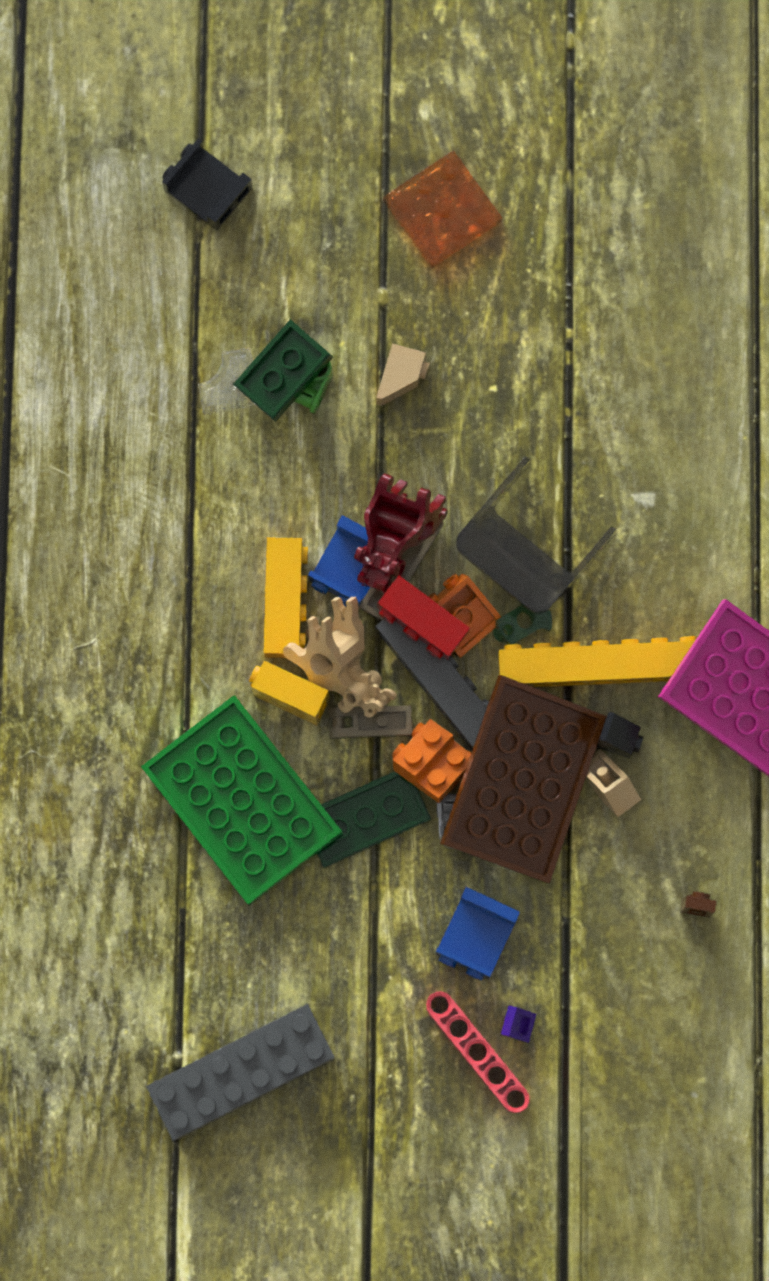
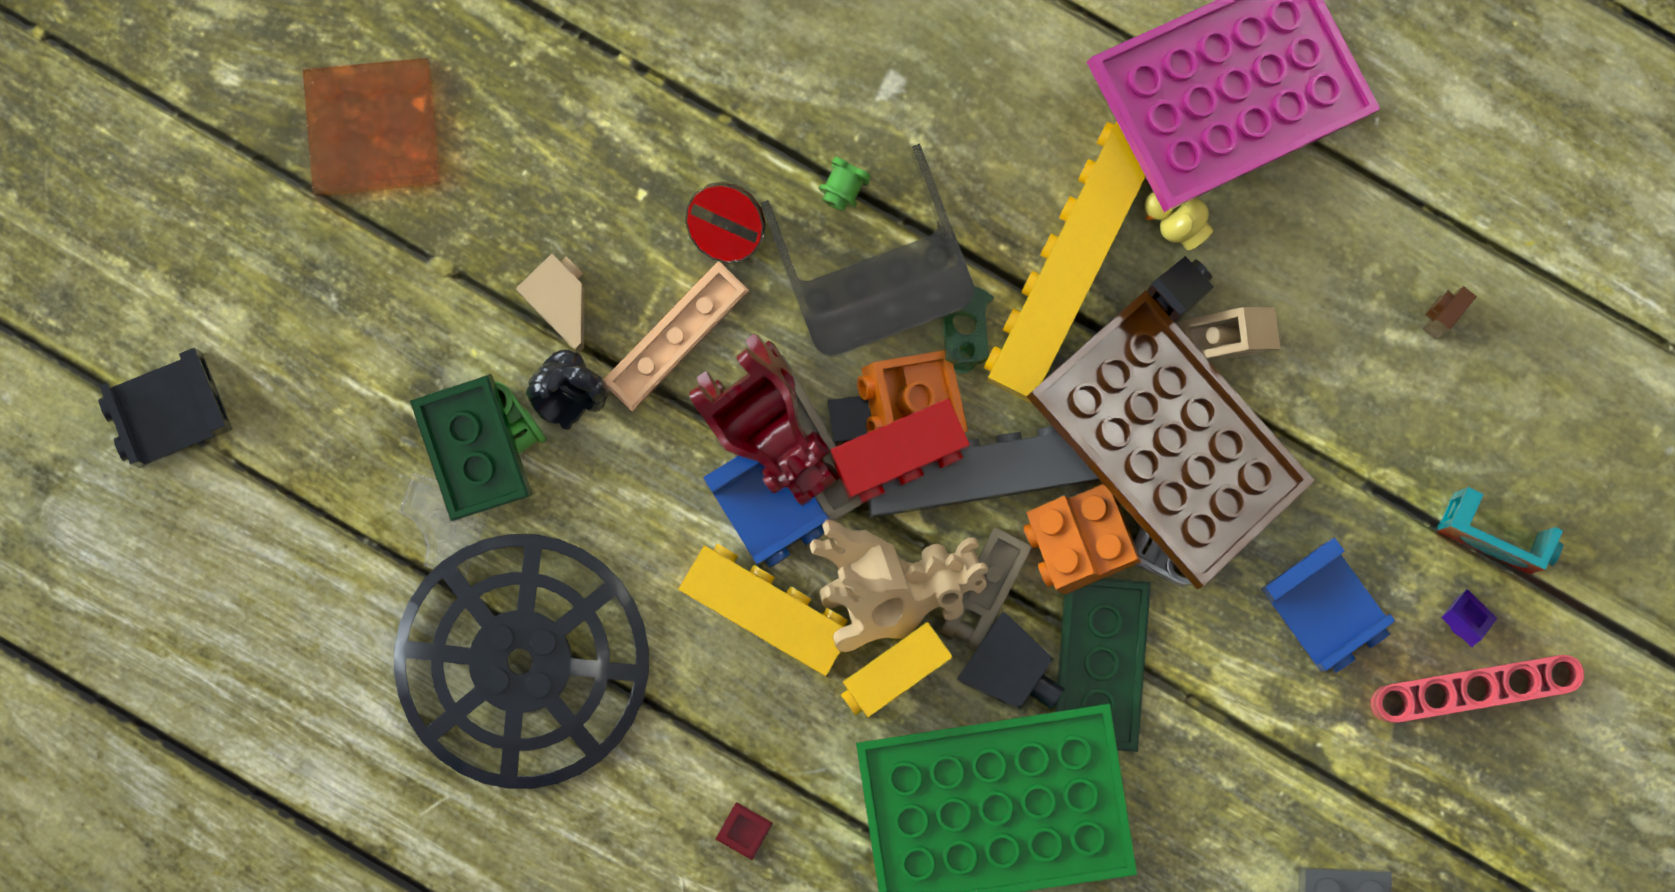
camera: 60 degrees left, 5 degrees up
none -> black dish [394,534,649,789]
none -> black hair [526,349,608,430]
none -> light nougat tile [603,261,749,412]
none -> red piece [685,181,766,263]
none -> dark red tile [715,802,773,860]
none -> bright green brick [818,157,871,211]
none -> black tile [828,396,871,443]
none -> black torso [957,611,1065,711]
none -> light yellow animal [1144,192,1213,251]
none -> teal panel [1436,487,1564,574]

